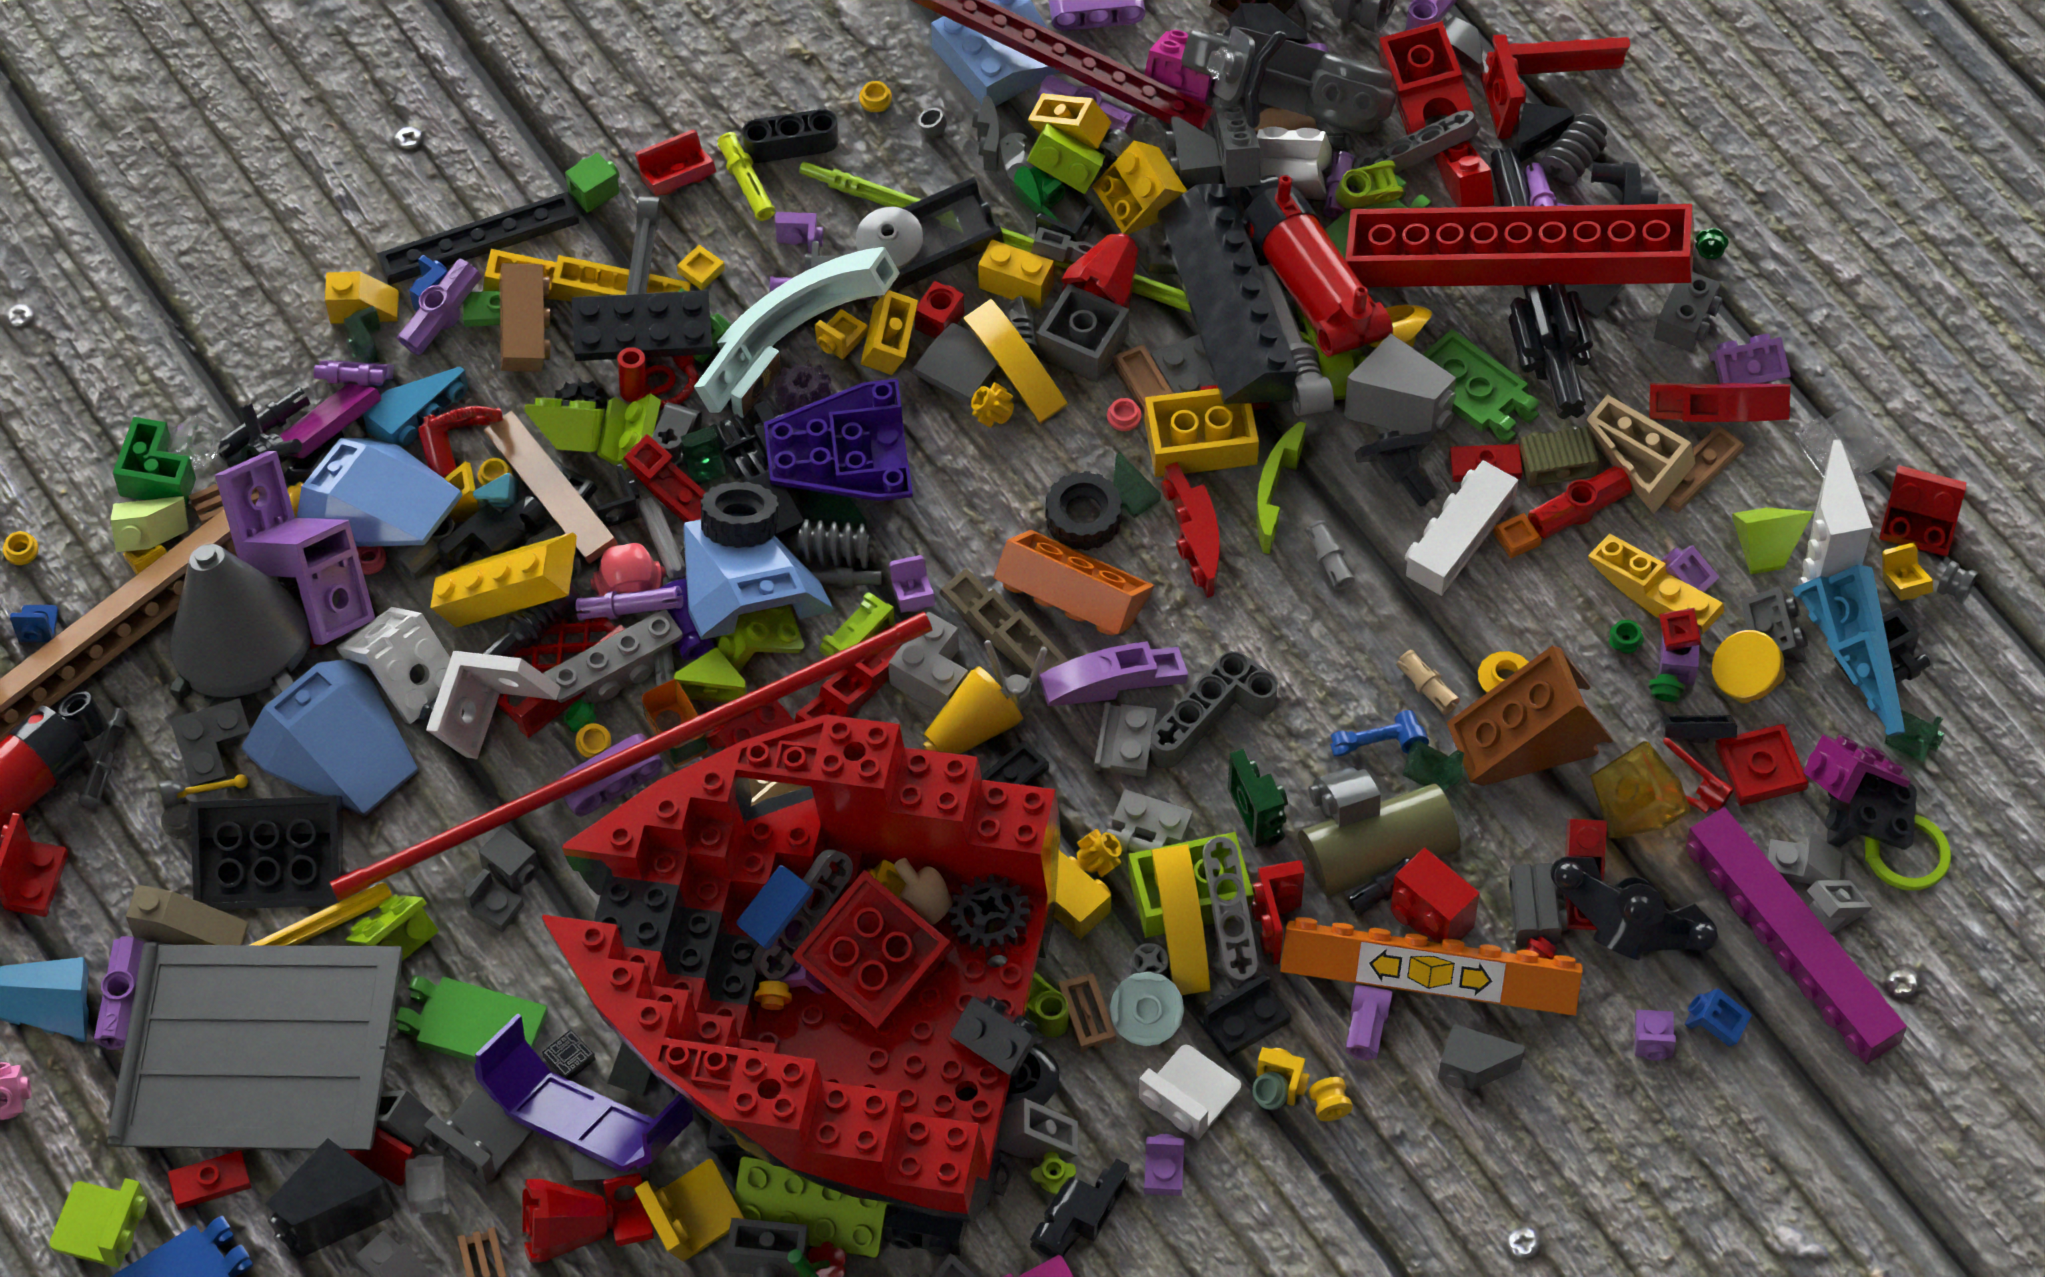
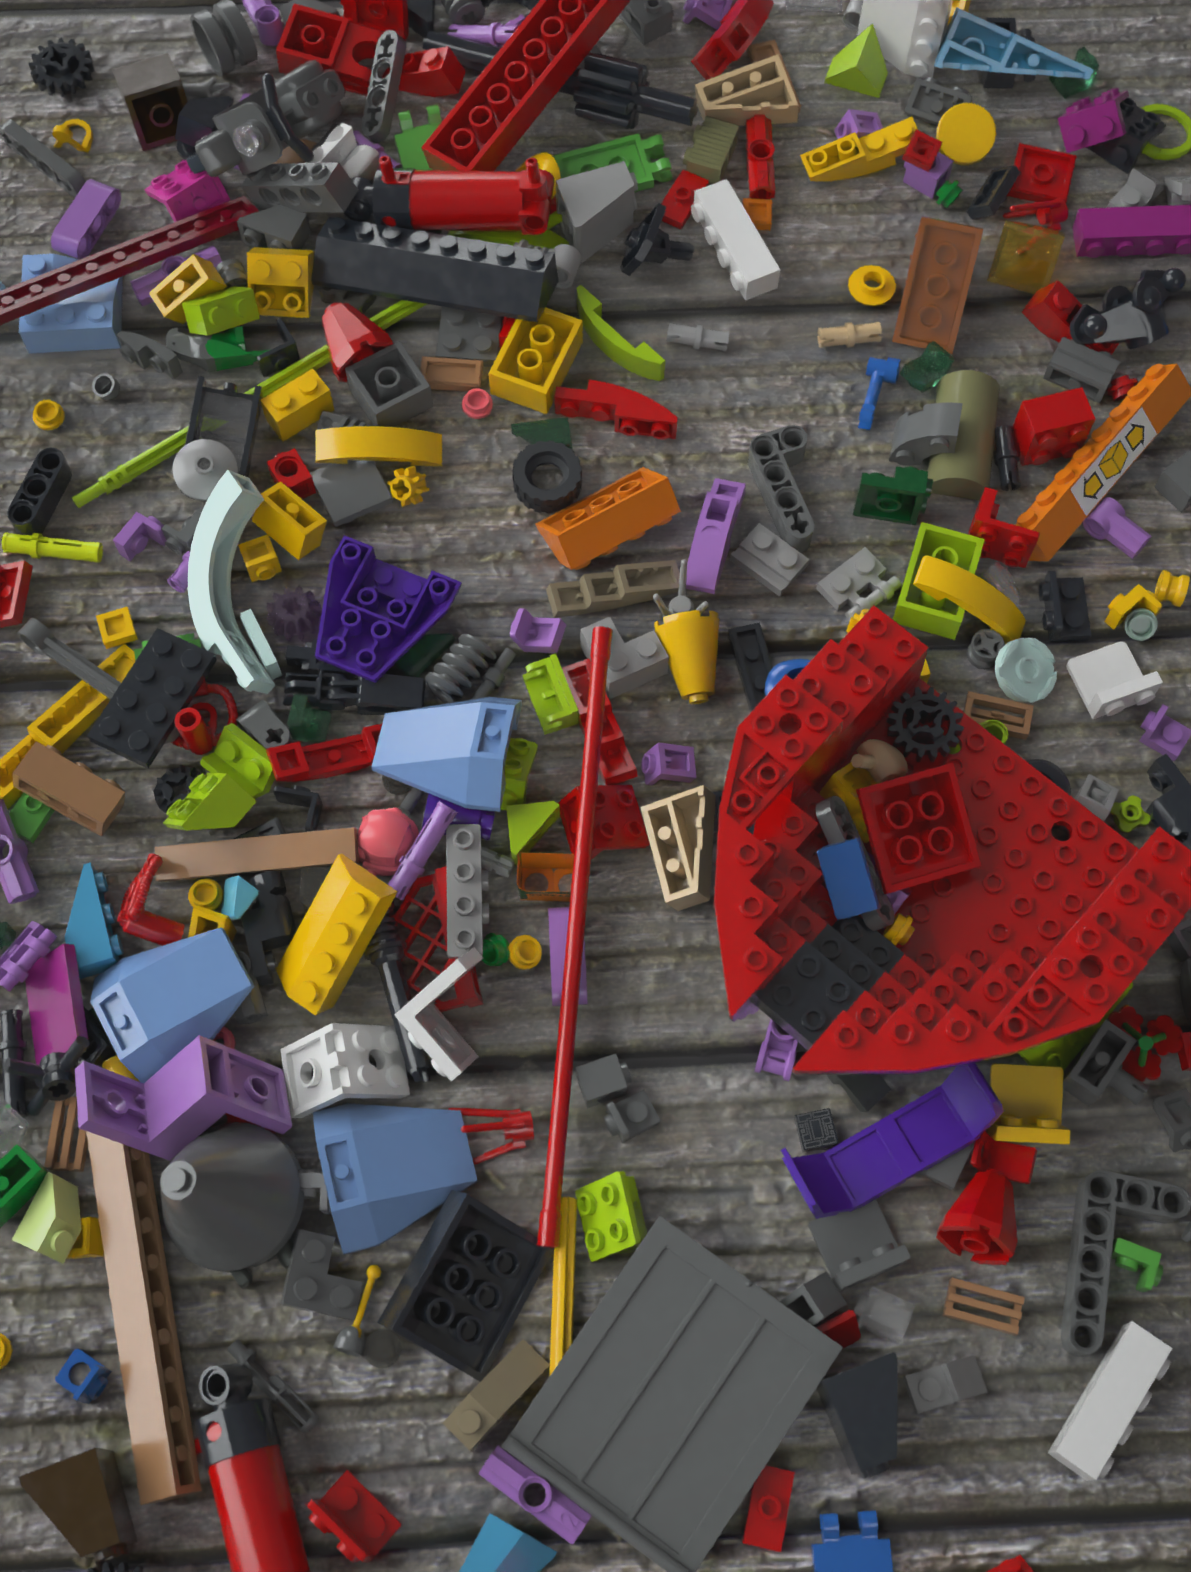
camera: 60 degrees left, 10 degrees up
bright green tile [395,975,548,1063] -> none
light grey axle [639,496,686,580] -> none
black tyre [701,482,779,548] -> none
black bracket [950,995,1045,1076] -> none
dark grey plate [1031,227,1093,262] -> none
light grey beam [1203,837,1258,980] -> none
lime piece [1335,160,1404,209] -> none
green plate [1609,620,1644,654] -> none
none -> red plant [448,1107,534,1165]

